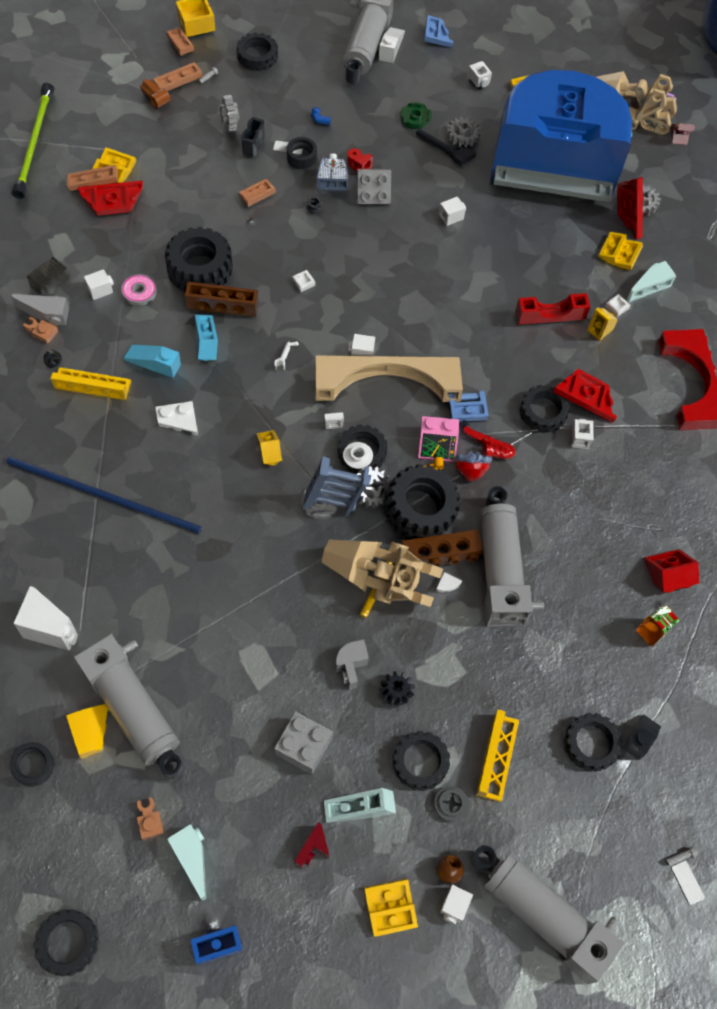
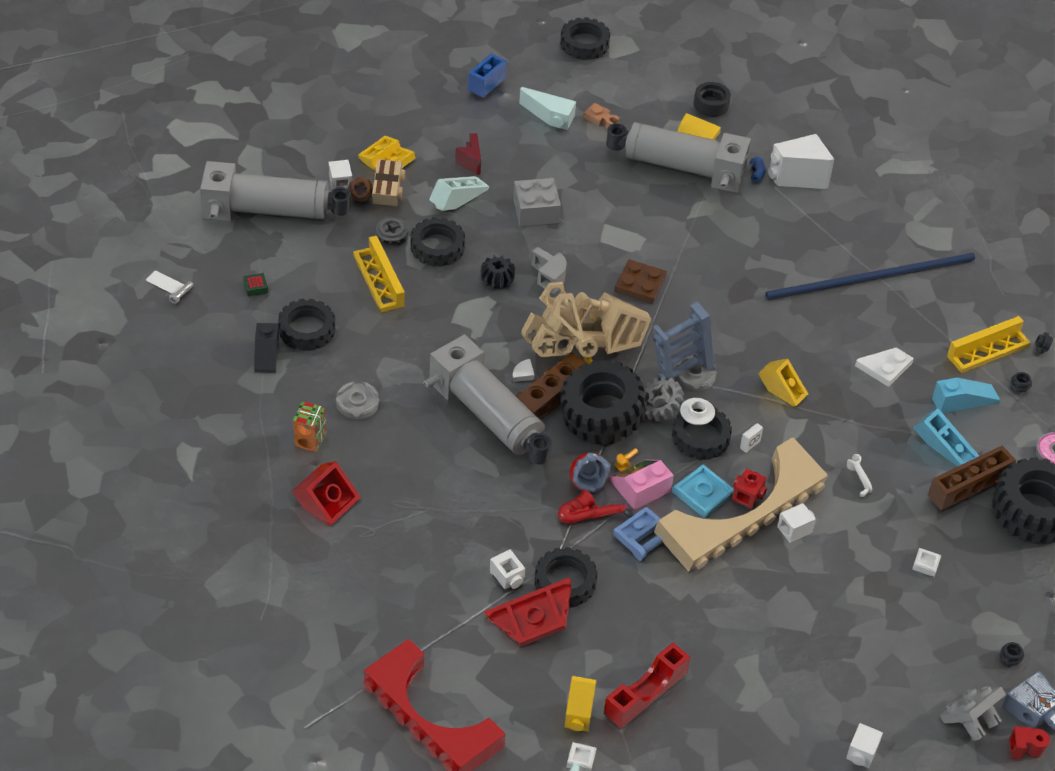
camera: 145 degrees right, 15 degrees down
none -> tile [243,273,268,296]
none -> light grey tile [336,382,380,419]
none -> tan brick [372,159,405,206]
none -> reddish brown plate [614,259,667,304]
none -> medium azure tile [672,464,734,518]
none -> red brick [732,468,767,509]
none -> blue arm [749,156,766,183]
none -> black plate [1010,372,1032,392]

